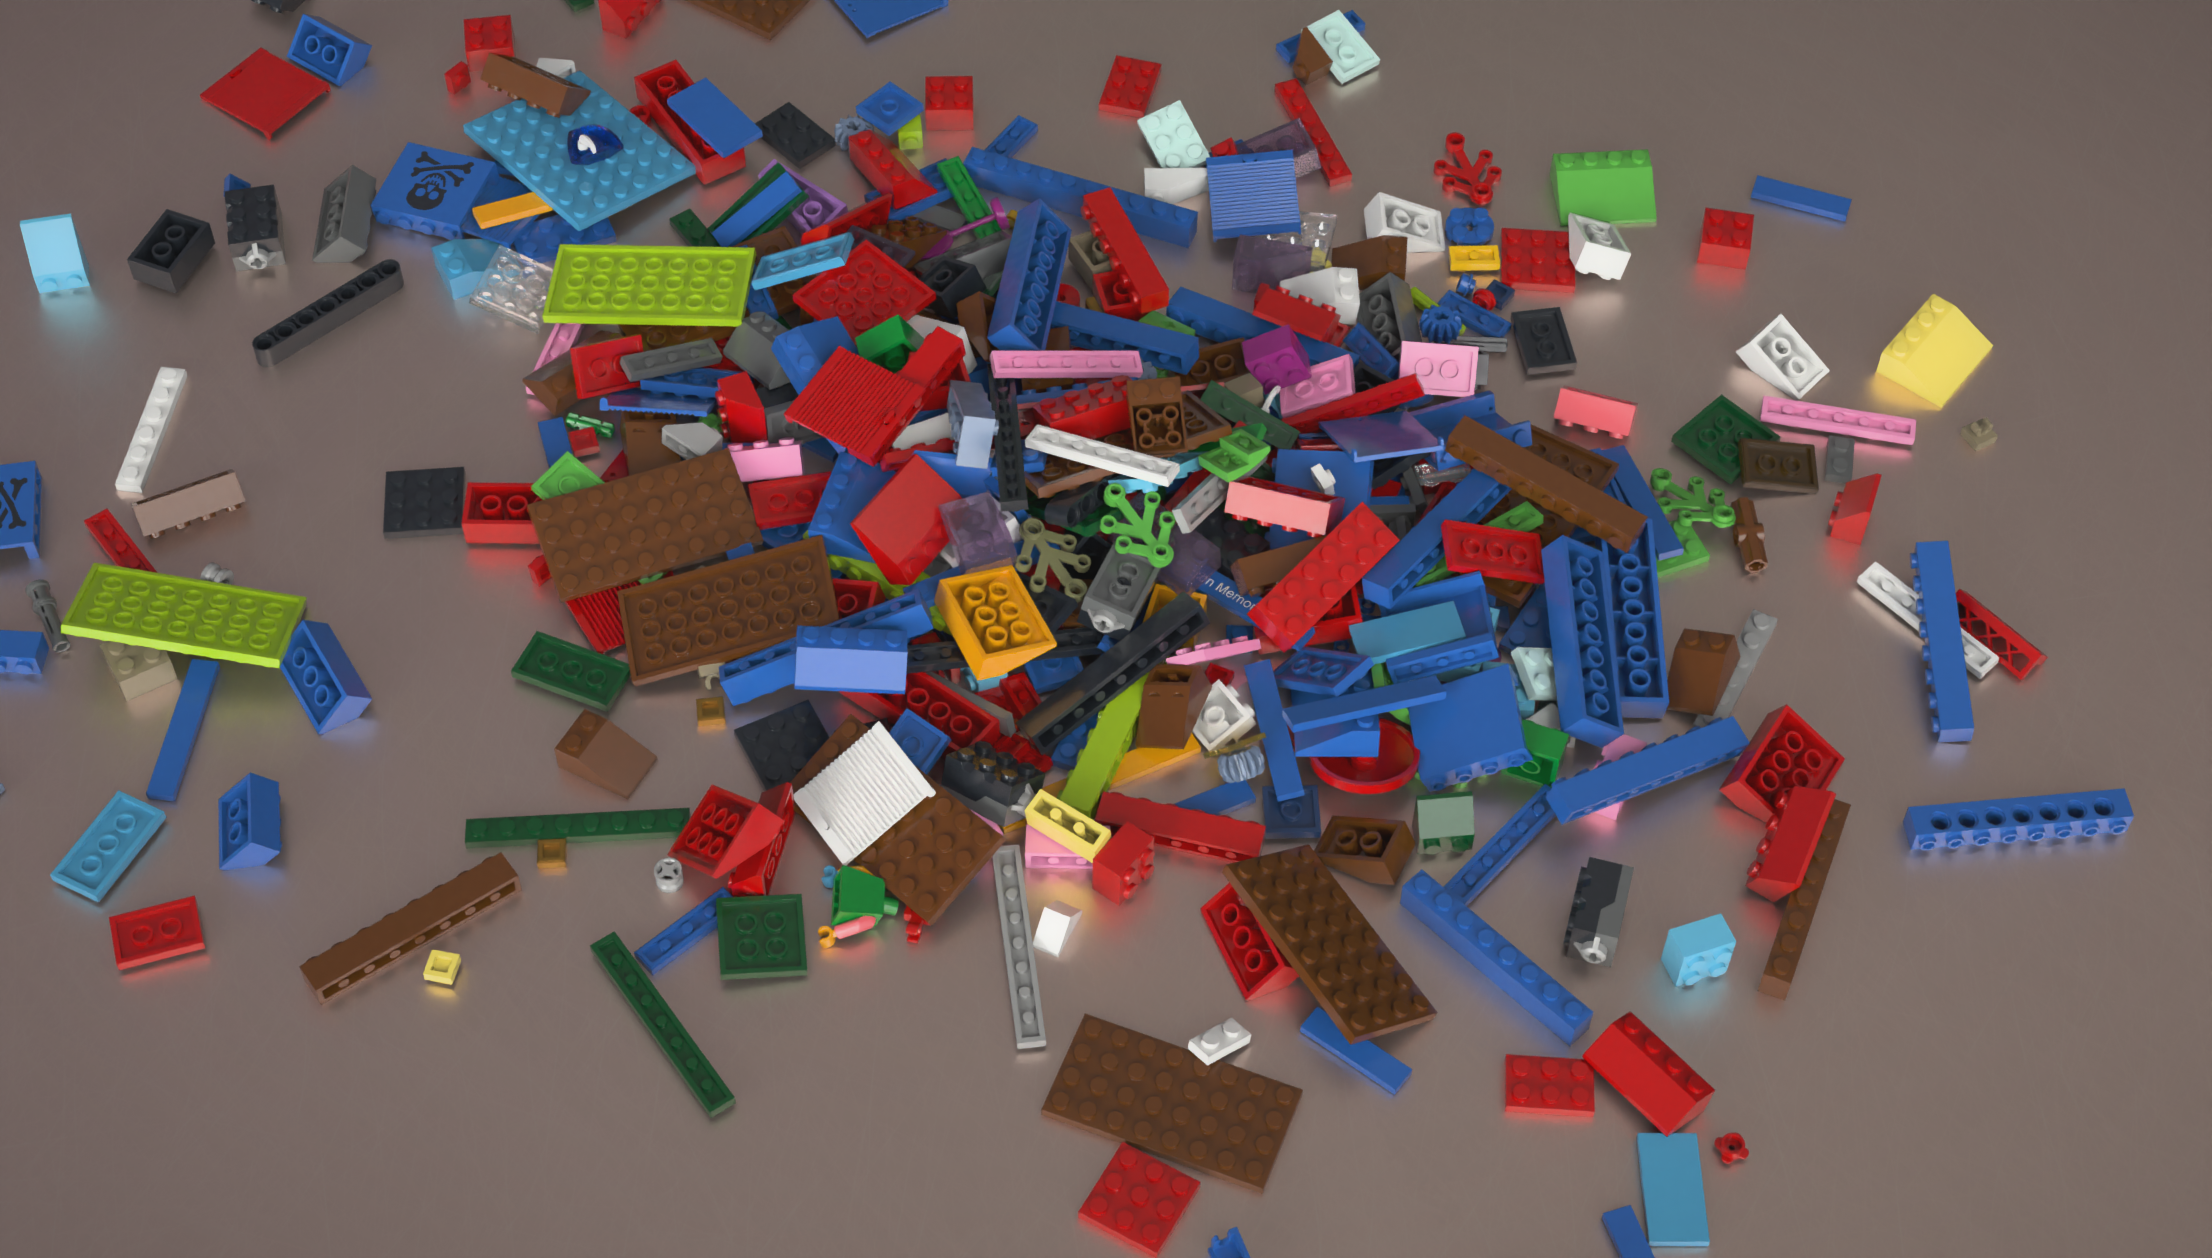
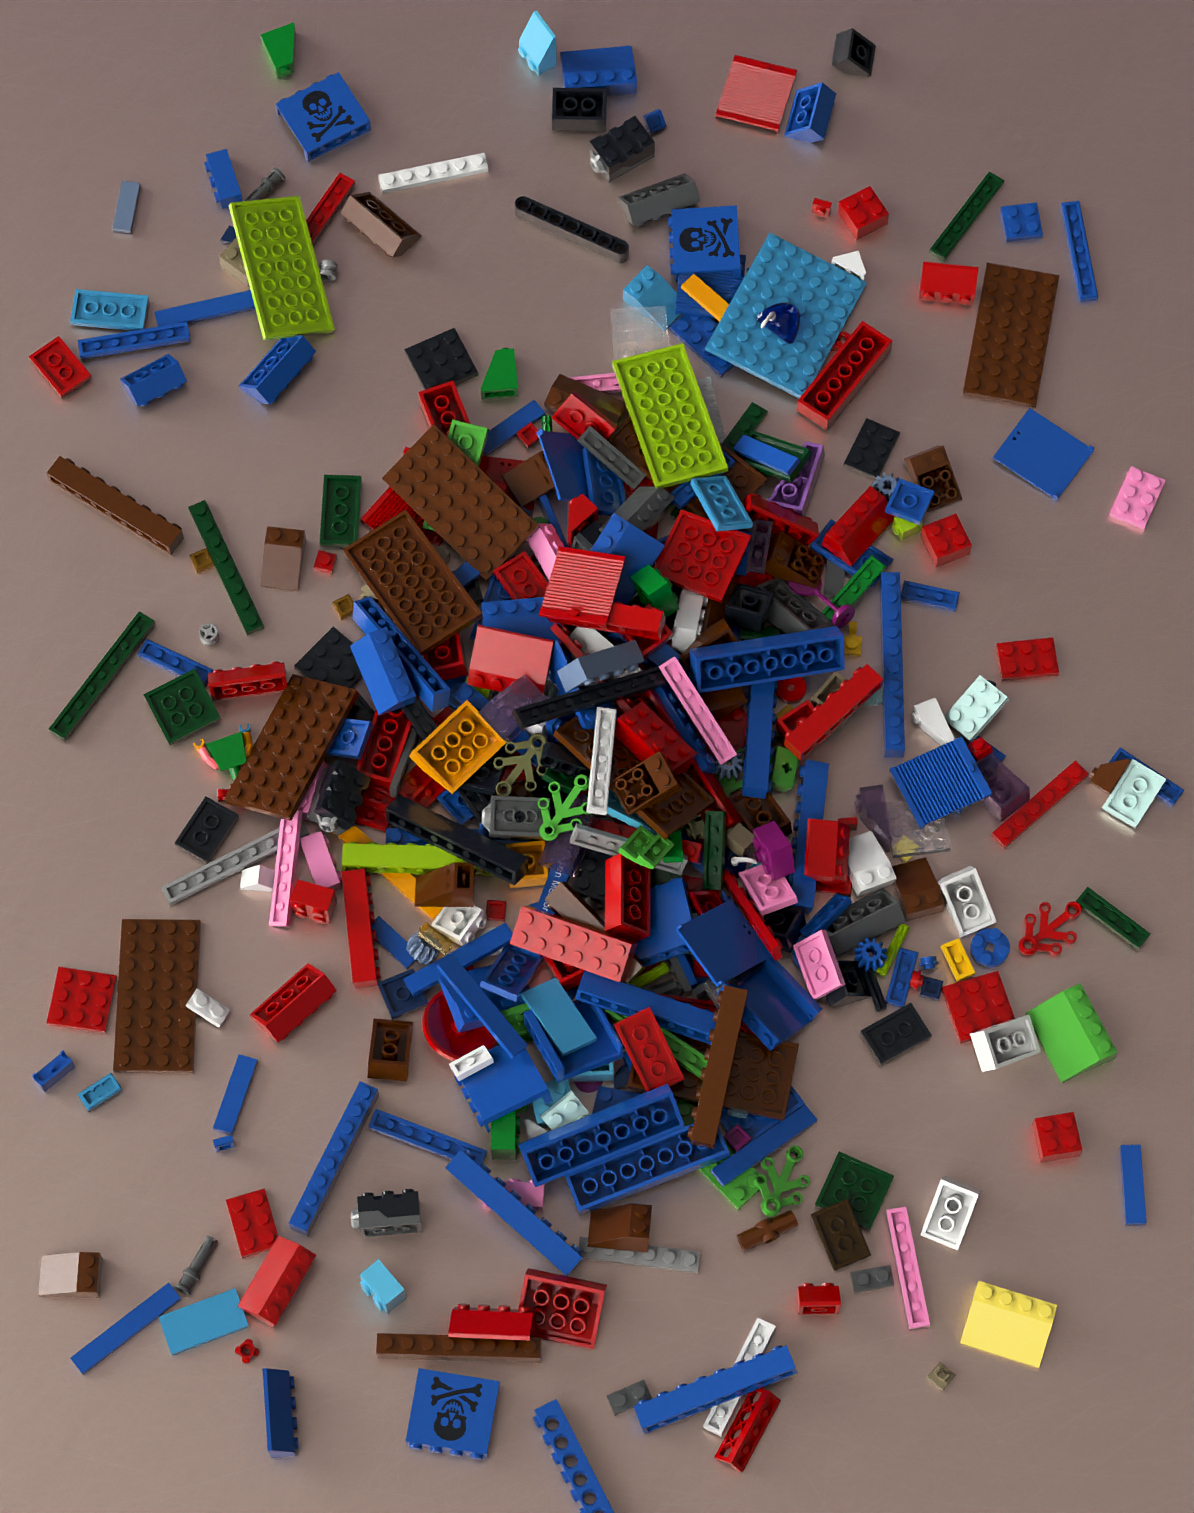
camera: 70 degrees right, 15 degrees up
light yellow plate [423,949,461,985] -> none
reddish brown slope [480,52,591,118] -> none
light grey slope [662,422,723,460] -> none
blue tile [667,78,763,159] -> none
red slope [667,784,784,879] -> none
white door [793,721,936,866] -> none
light yellow brick [1025,789,1112,863] -> none
bright pink plate [1166,636,1261,665] -> none
reddish brown plate [1222,844,1438,1045] -> none
white plate [1311,463,1336,495] -> none
slope [1412,791,1475,855] -> none
coral slope [1553,385,1638,439] -> none
none -> blue plate [77,322,190,360]
none -> dark azure plate [77,1073,122,1112]
none -> black plate [174,796,239,864]
none -> dark grey pin [174,1235,218,1296]
none -> blue tile [213,1135,236,1152]
none -> dark blue tile [220,225,237,244]
none -> blue slope [262,1368,299,1458]
none -> bright pink plate [269,810,303,927]
none -> red plate [313,550,337,574]
none -> blue panel [406,1368,500,1460]
none -> white plate [449,1045,494,1081]
none -> green slope [481,348,518,400]
none -> blue slope [560,46,637,96]
none -> dark grey plate [606,1380,652,1416]
none -> reddish brown slope [904,446,962,512]
none -> dark green plate [1076,887,1151,950]

